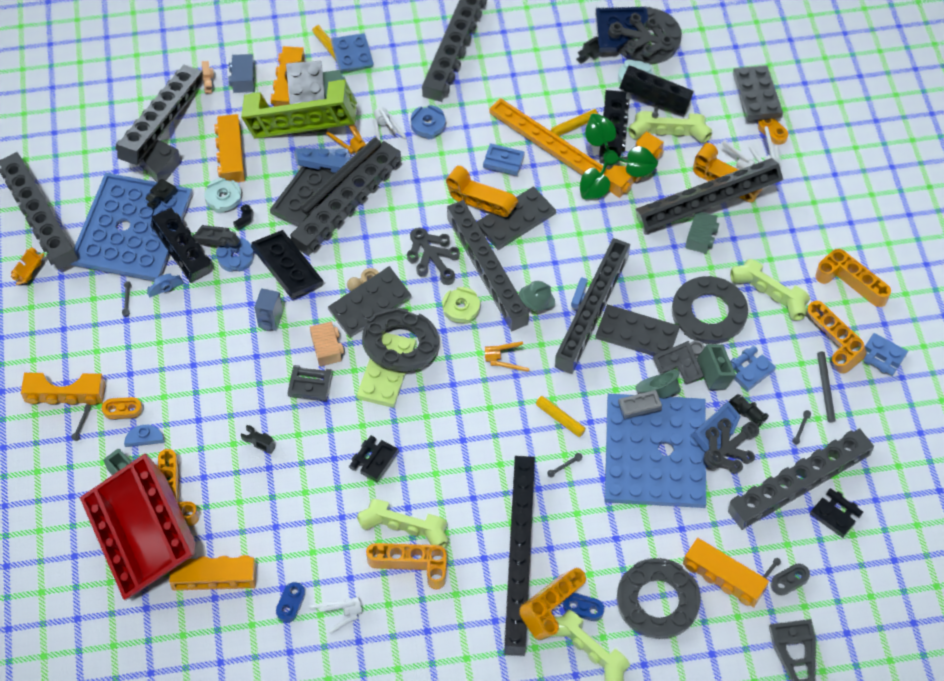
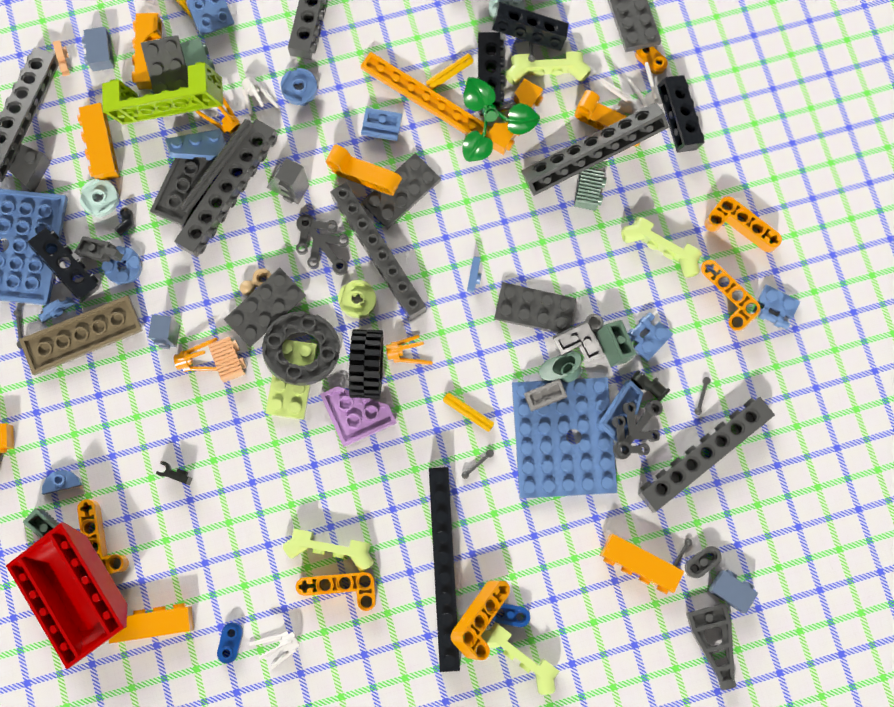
camera: 10 degrees left, 20 degrees up
light orange plate [102,397,142,419] -> none
pearl dark grey plate [146,178,177,209] -> none
black plate [251,230,323,298] -> none
dark grey plate [287,365,333,401] -> none
black plate [349,435,399,483] -> none
sand green piece [519,281,555,311] -> none
dark grey brick [555,238,630,374] -> none
dark grey plate [617,558,701,639] -> none
dark grey plate [672,276,748,344] -> none
black plate [810,488,864,538] -> none
dark grey bar [817,351,836,423] -> none
none -> dark tan plate [19,295,143,375]
none -> light orange plant [174,338,218,372]
none -> dark grey wedge [266,158,309,204]
none -> lavender plate [320,386,397,447]
none -> black tyre [349,329,384,399]
none -> black brick [657,75,705,153]
none -> sand blue brick [707,569,758,613]

